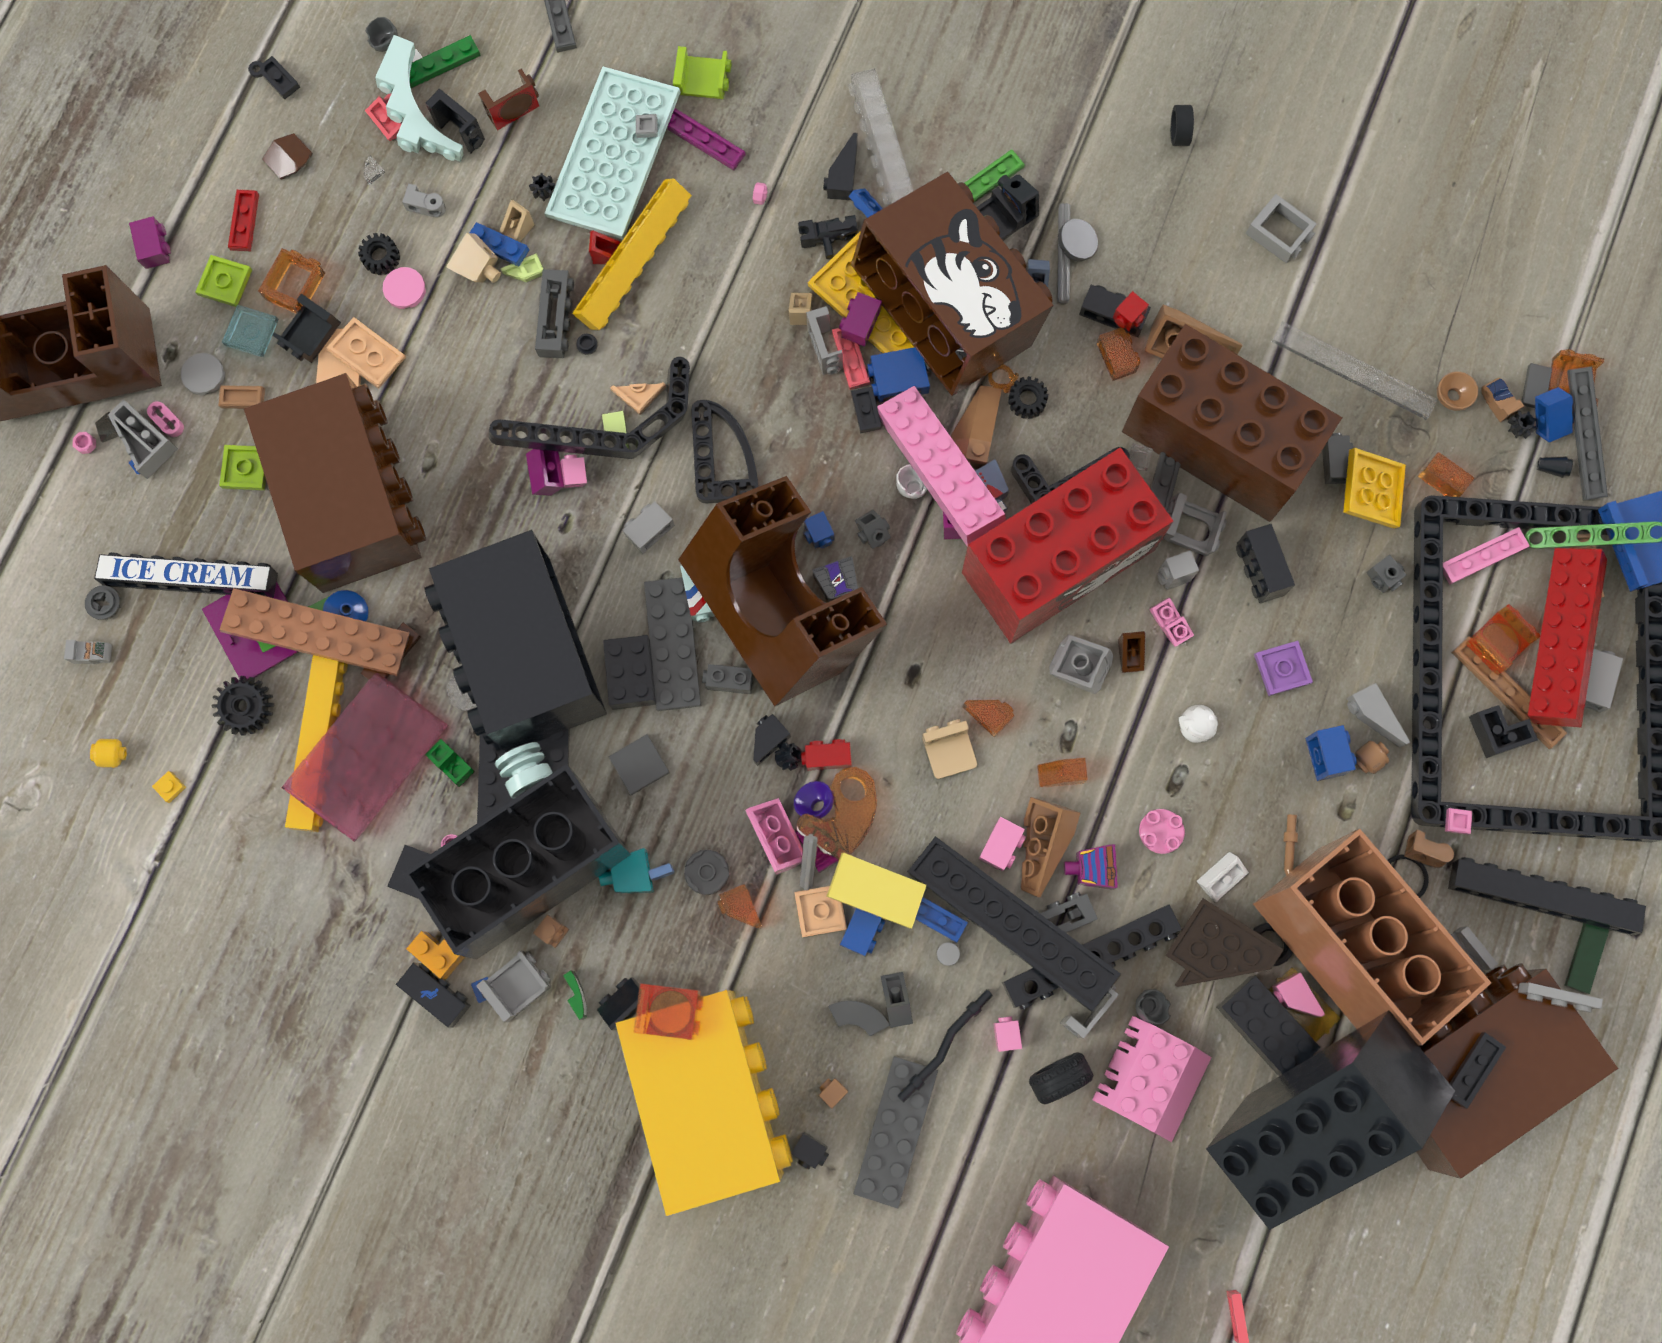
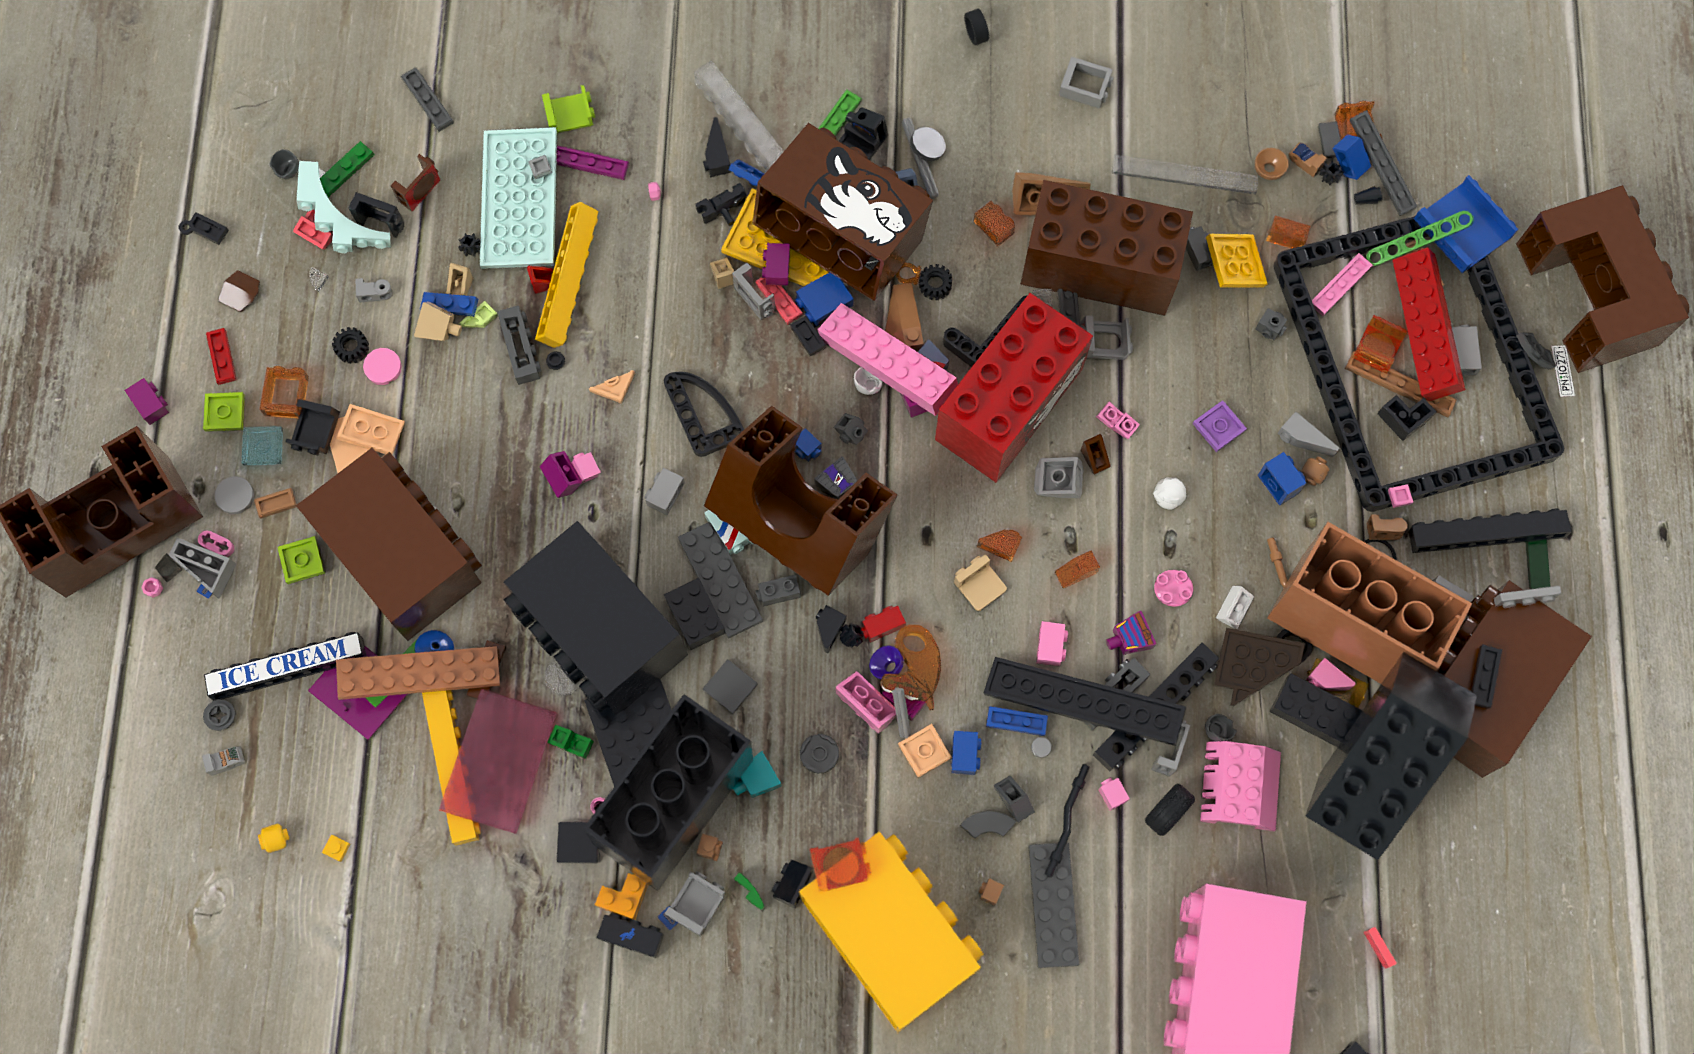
camera: 25 degrees left, 5 degrees down
black gear [211,676,275,736] -> none
black beam [488,357,690,459] -> none
light aqua wheel [495,742,553,799] -> none
yellowish green tile [602,411,630,449] -> none
medium blue tile [649,863,675,881] -> none
clear orange slope [717,884,763,929] -> none
black brick [791,1132,829,1170] -> none
light yellow tile [826,853,926,929] -> none
medium nougat wedge [1021,797,1081,897] -> none
black brick [1079,284,1151,338] -> none
red brick [1113,291,1149,331] -> none
light grey brick [1157,550,1199,590] -> none
black brick [1236,523,1295,604] -> none

